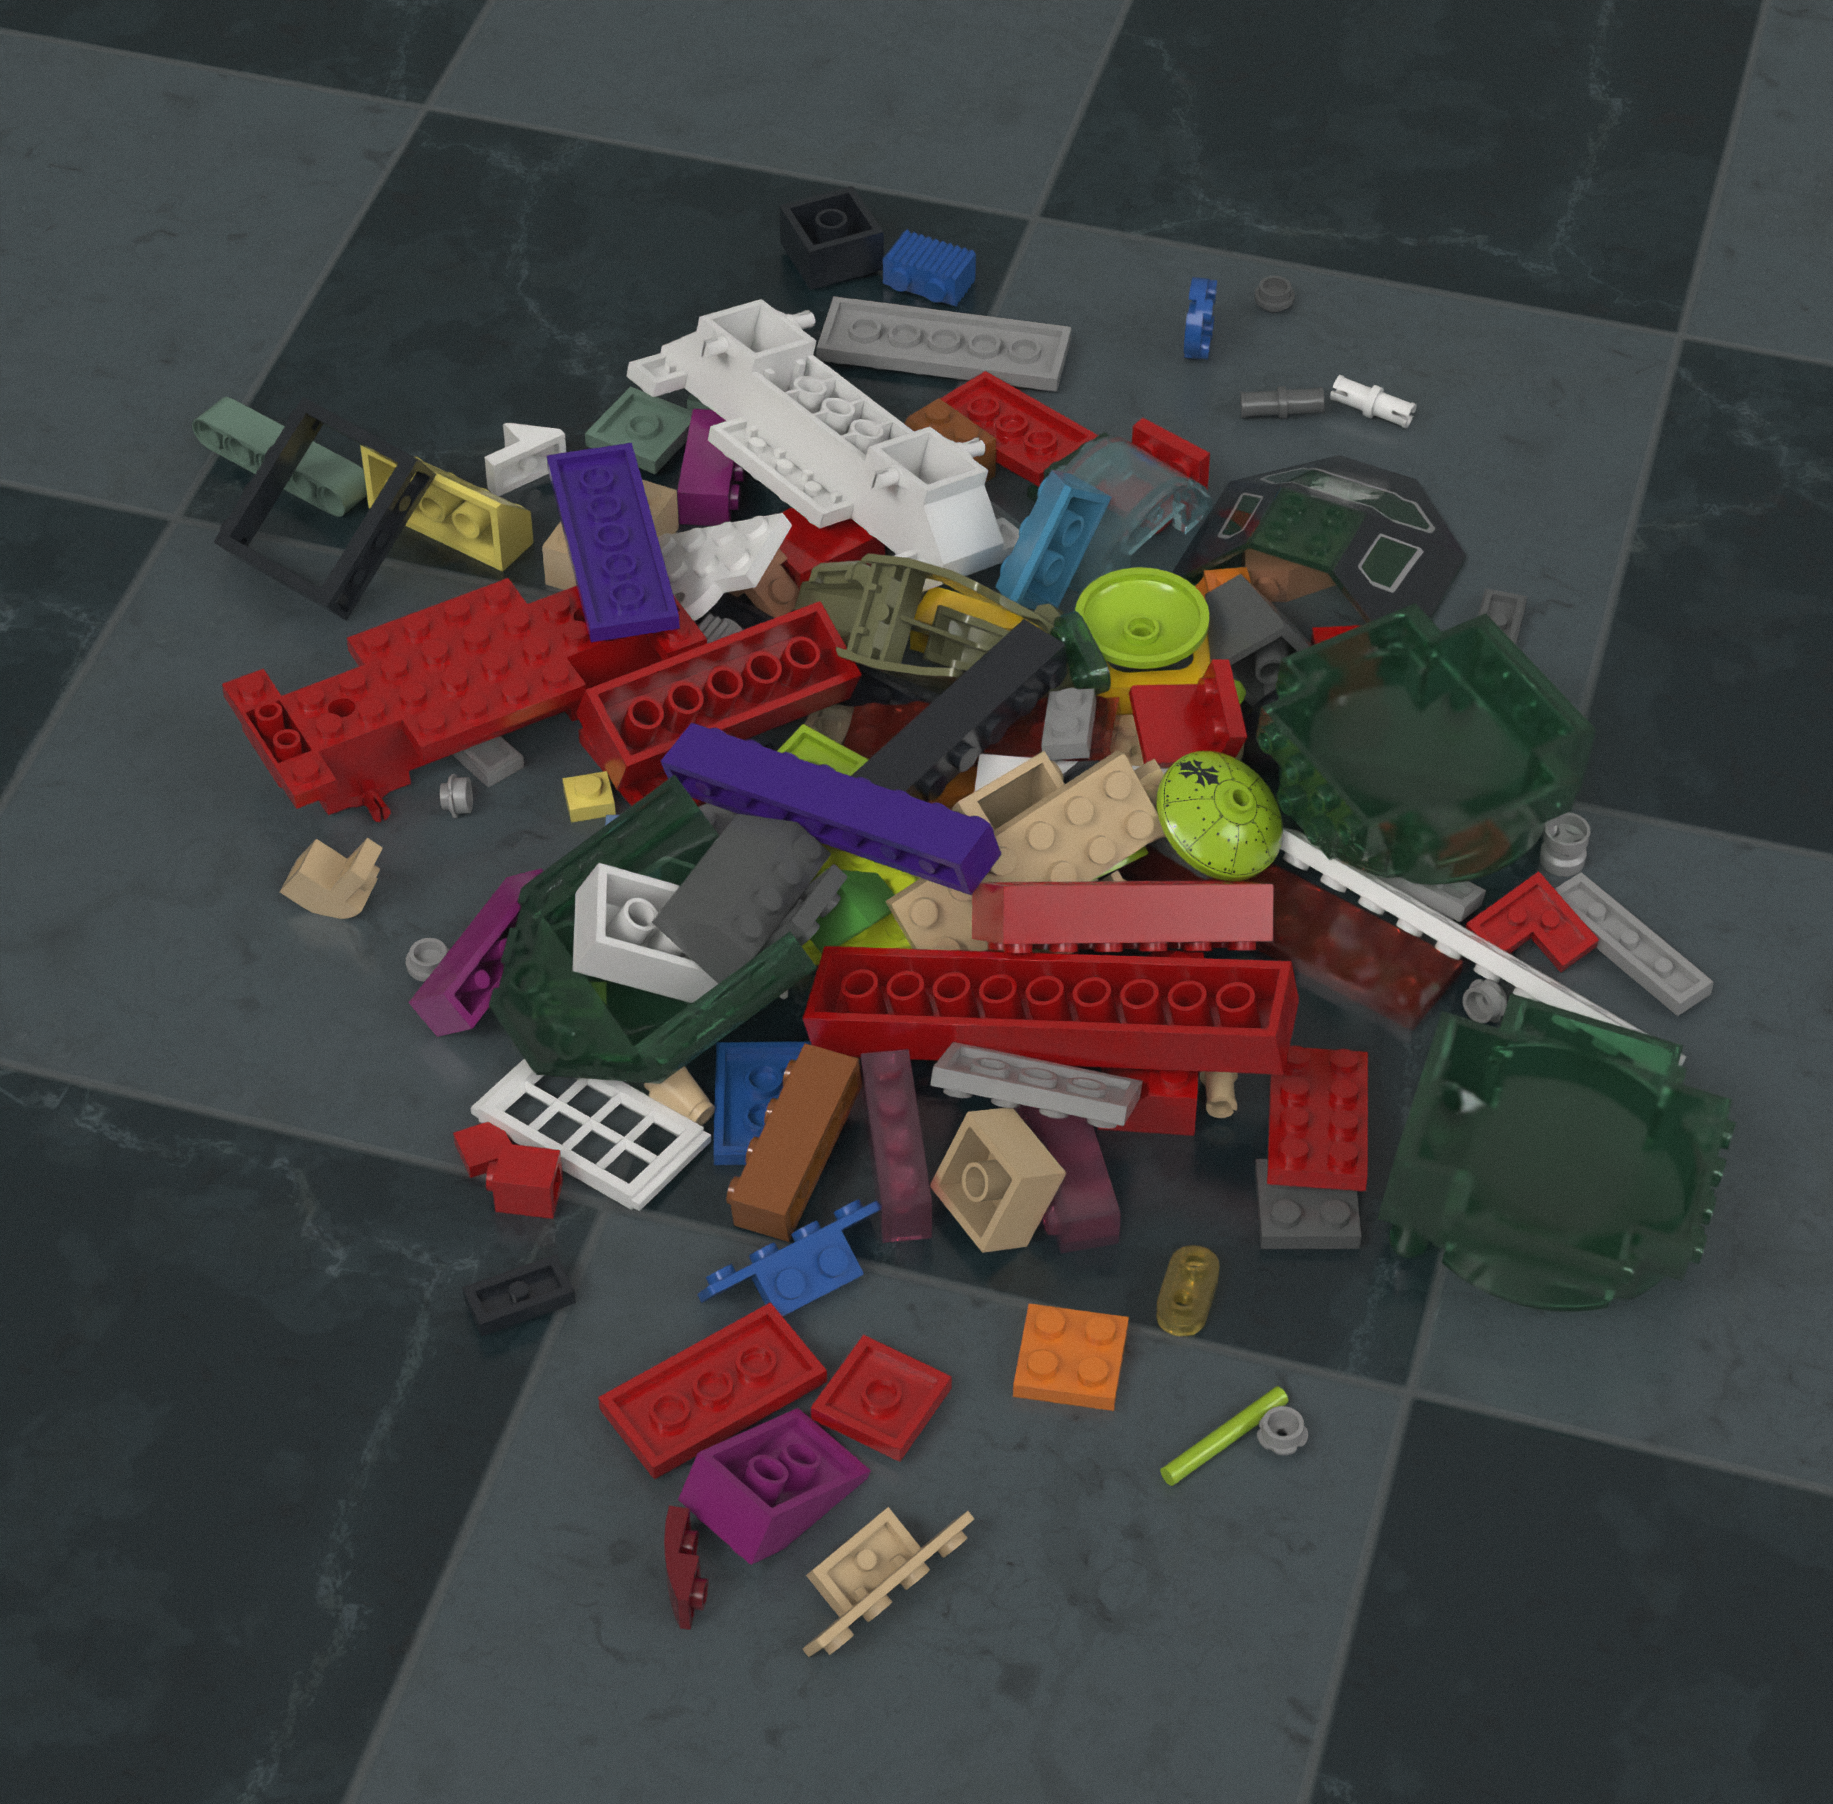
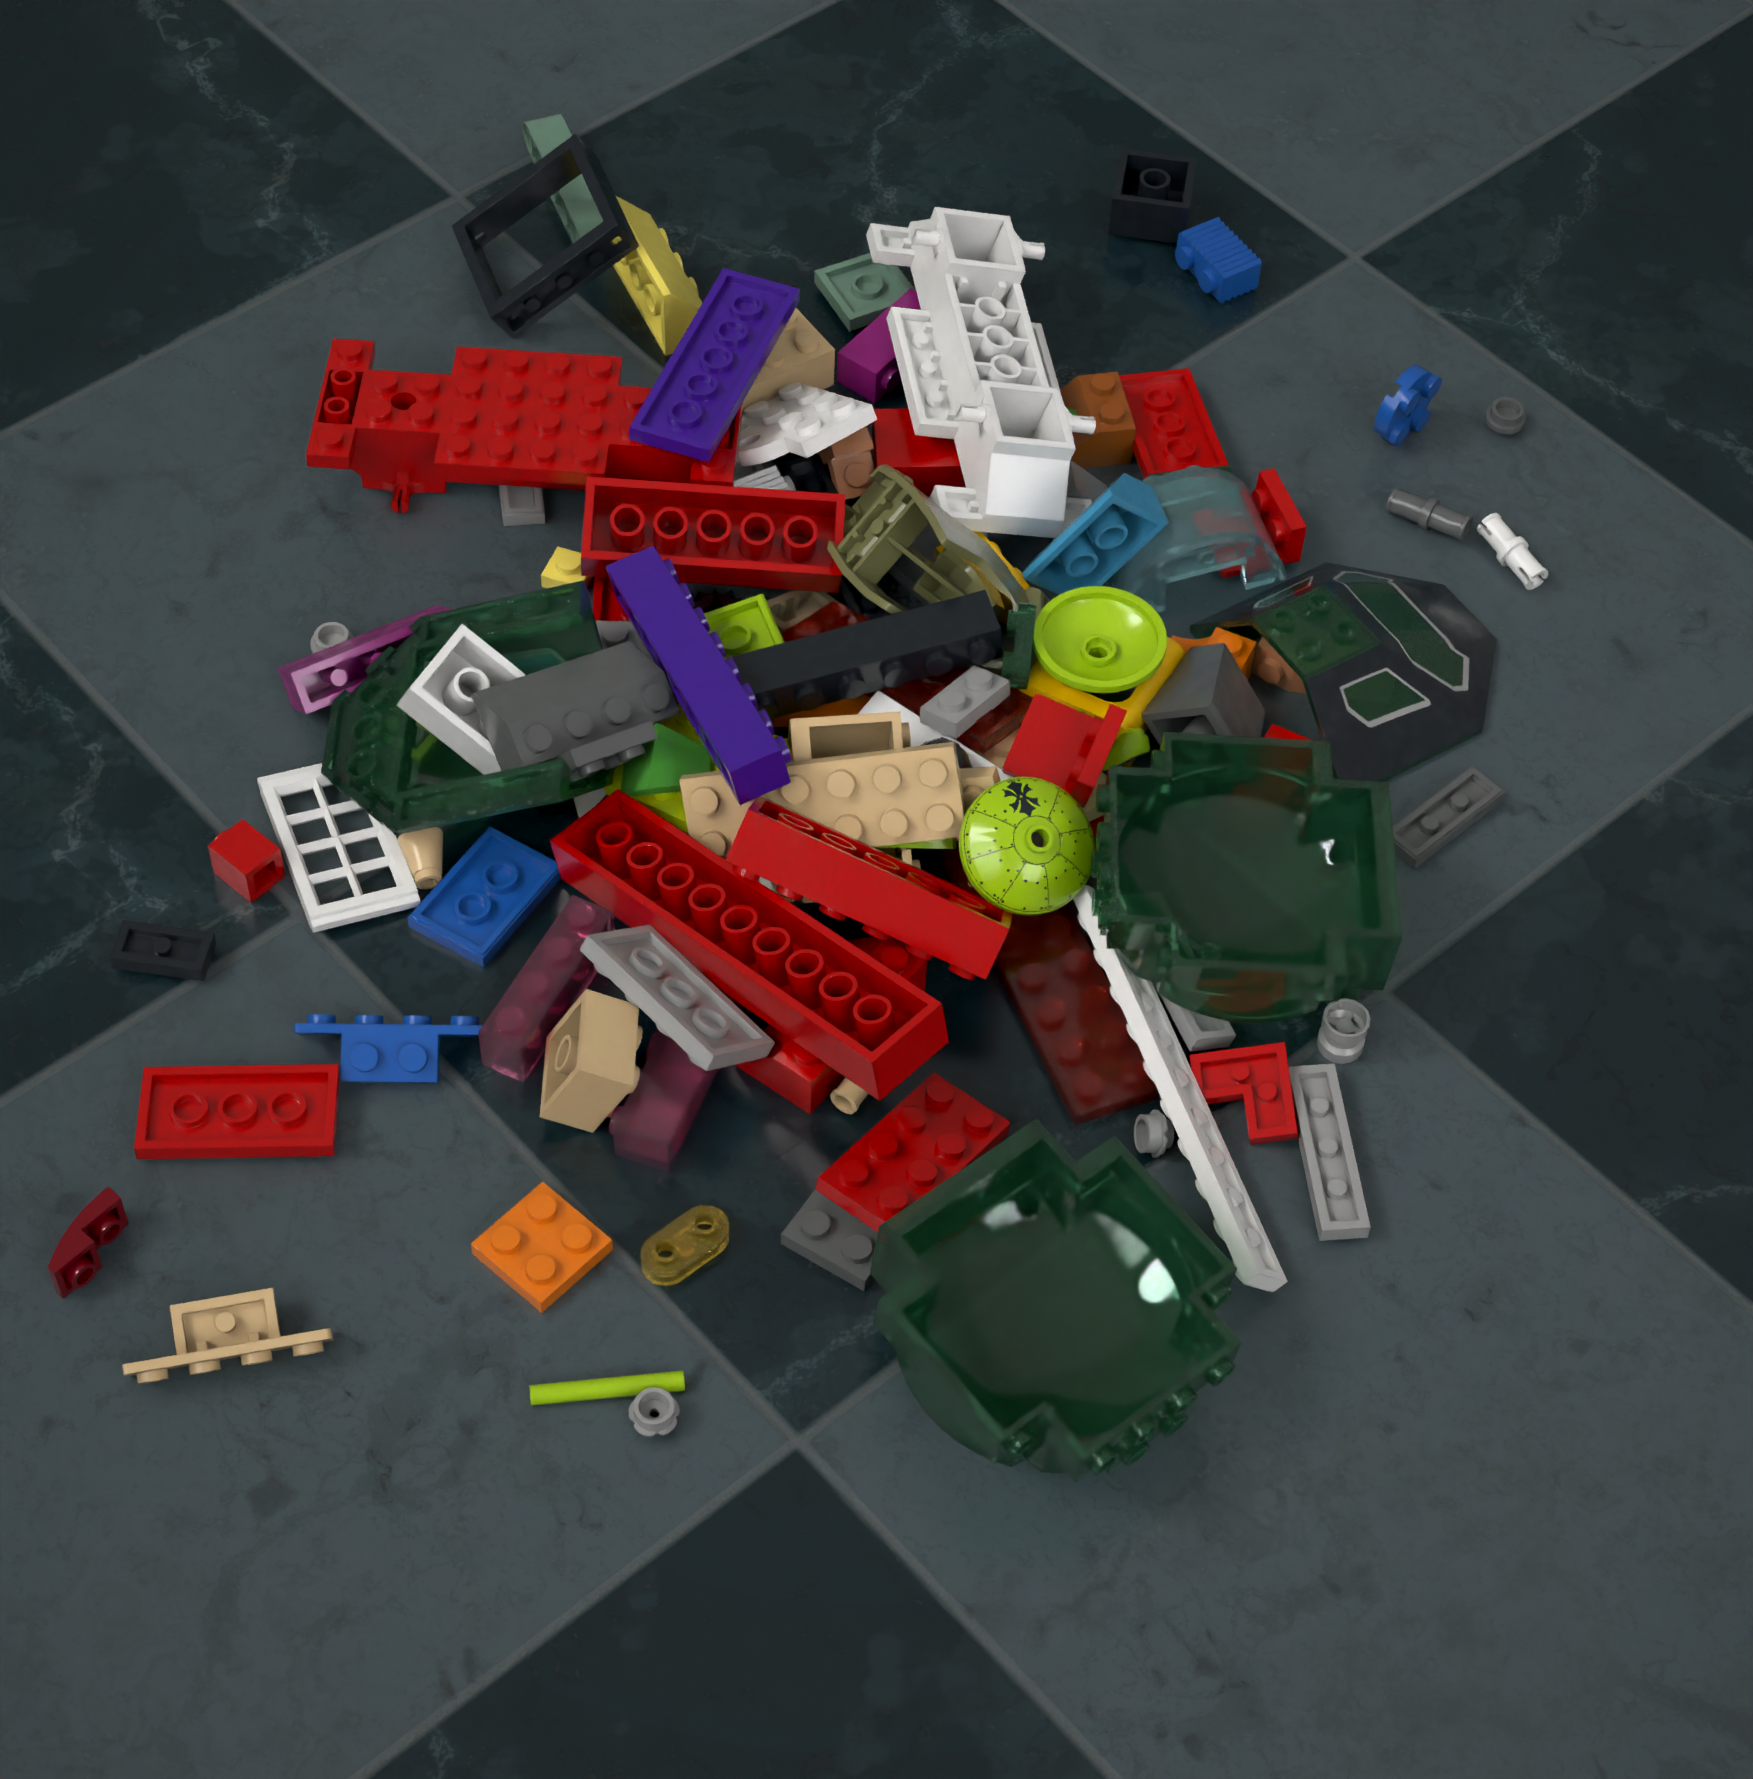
camera: 30 degrees right, 5 degrees up
tan brick [280,838,383,919] -> none
light grey plate [440,774,473,819] -> none
red tile [453,1122,511,1178] -> none
white slope [484,423,566,496] -> none
magenta slope [678,1408,871,1565] -> none
dark orange brick [726,1043,862,1242] -> none
red plate [811,1334,952,1462] -> none
light grey plate [816,296,1071,392] -> none

